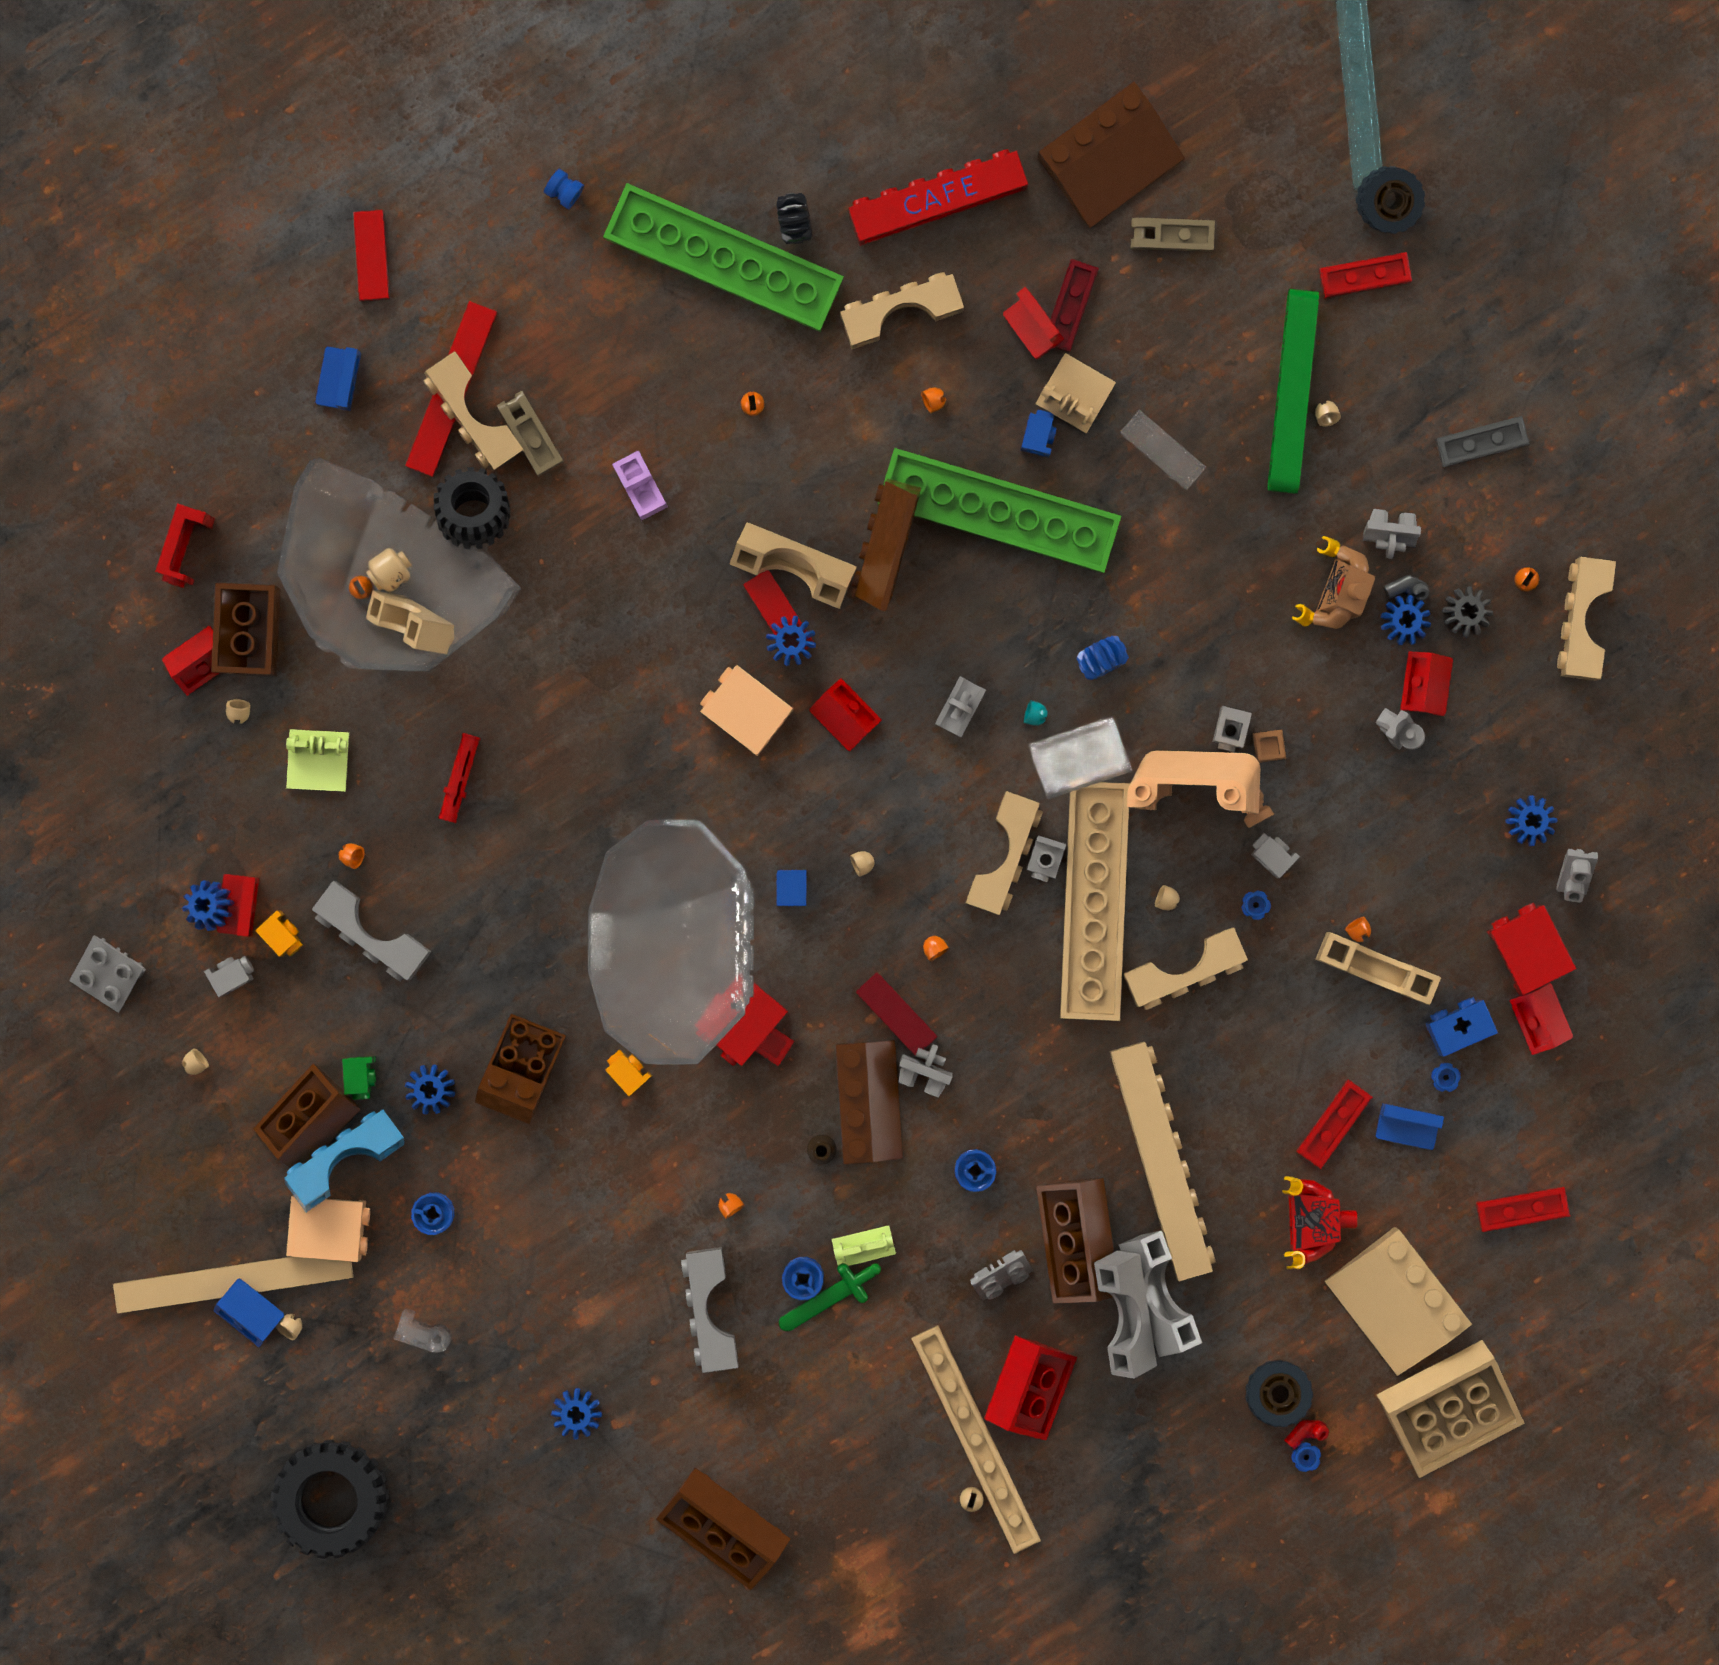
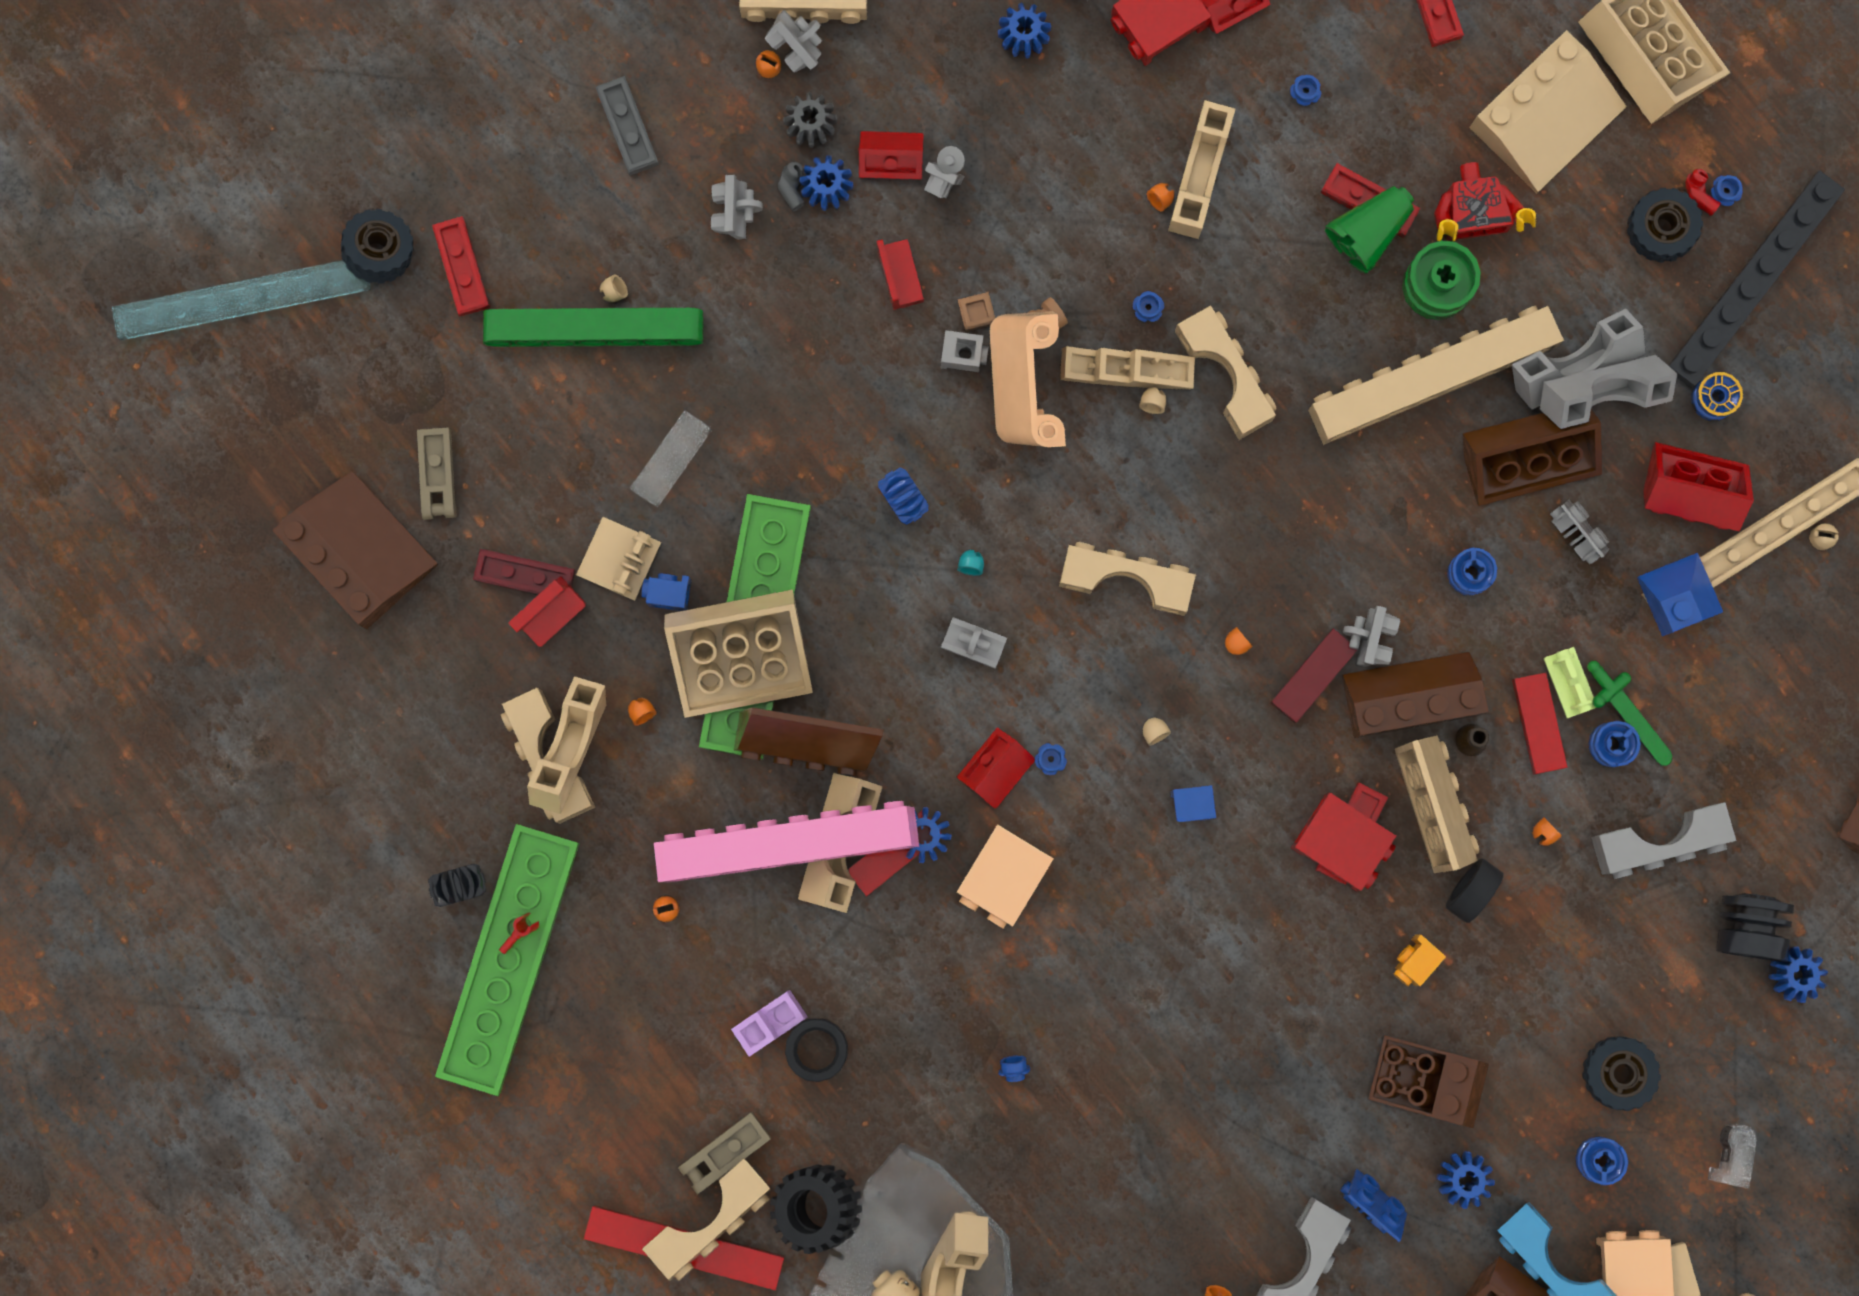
camera: 95 degrees left, 5 degrees down
green brick [342,1056,376,1100] -> none
red pin [438,733,481,823] -> none
blue wheel [544,168,584,210] -> none
clear windscreen [588,820,754,1065] -> none
red brick [848,149,1028,246] -> none
light grey brick [1026,835,1066,882] -> none
clear tile [1028,717,1132,800] -> none
tan plate [1060,781,1130,1021] -> none
light grey brick [1251,833,1300,879] -> none
medium nougat torso [1292,536,1375,629] -> none
blue panel [1375,1103,1444,1150] -> none
blue brick [1425,997,1498,1057] -> none
none -> red hand [499,912,539,954]
none -> tan arch [527,676,606,814]
none -> bright pink brick [654,801,919,883]
none -> tan slope [664,590,813,718]
none -> light grey hips [765,10,822,73]
none -> black tyre [785,1018,848,1082]
none -> red panel [876,239,924,310]
none -> blue plate [998,1056,1031,1082]
none -> blue plate [1035,743,1067,775]
none -> tan slope [1060,346,1195,390]
none -> green cone [1325,186,1414,274]
none -> blue hinge [1340,1169,1407,1242]
none -> tan slope [1395,735,1479,873]
none -> green wheel [1402,241,1481,320]
none -> black tyre [1446,859,1504,923]
none -> red tile [1512,673,1568,775]
none -> black wheel [1582,1036,1661,1111]
none -> blue slope [1637,553,1723,637]
none -> black plate [1669,170,1845,388]
none -> blue wheel [1691,372,1743,421]
none -> black wheel [1716,893,1794,962]

